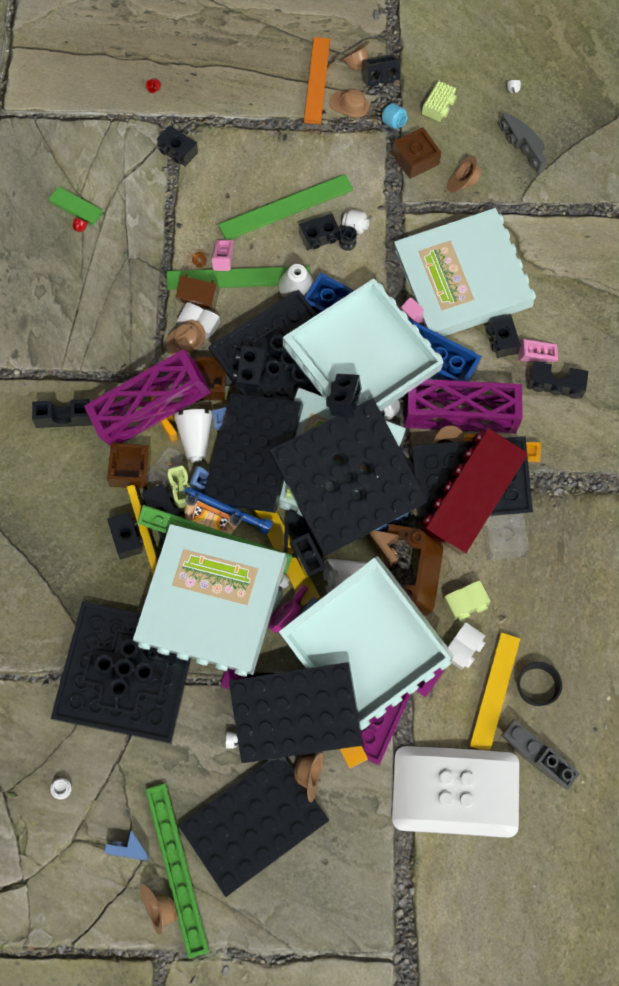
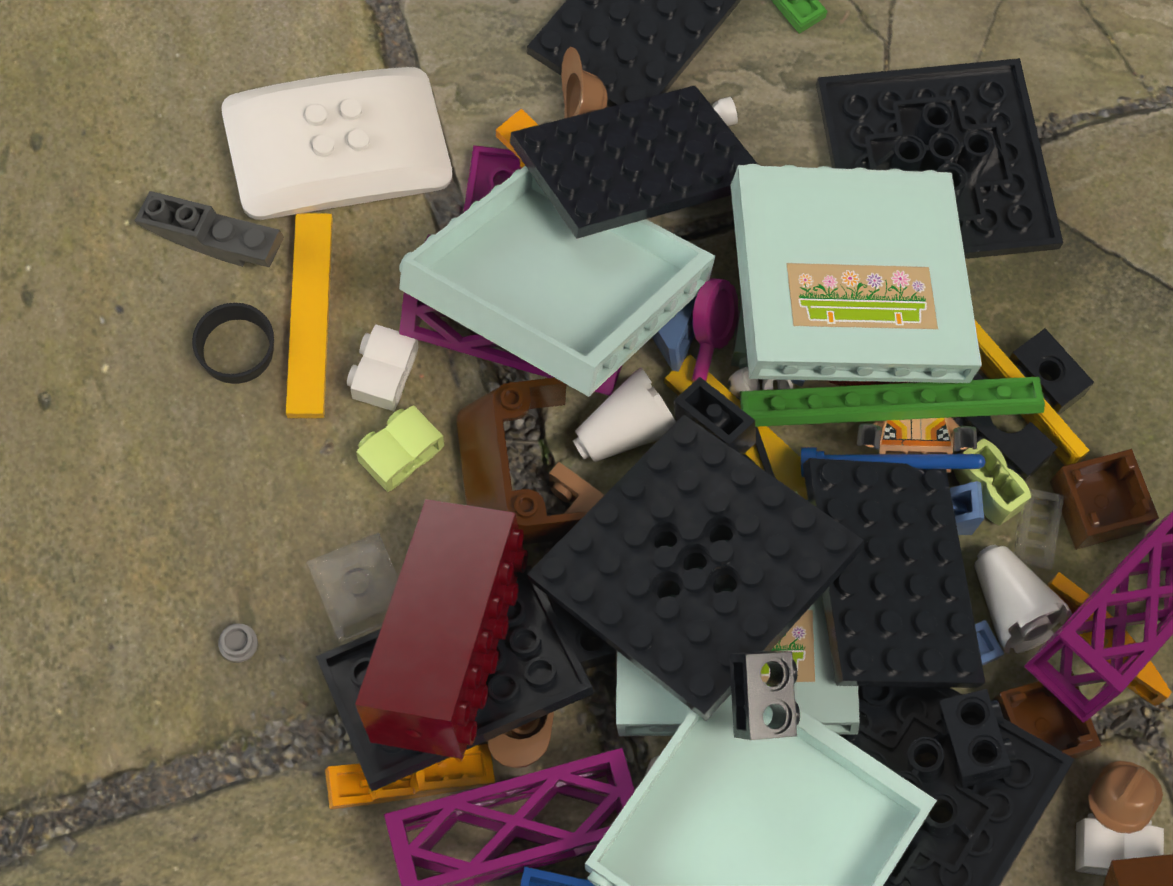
camera: 160 degrees right, 0 degrees up
none -> light grey plate [218,623,258,663]

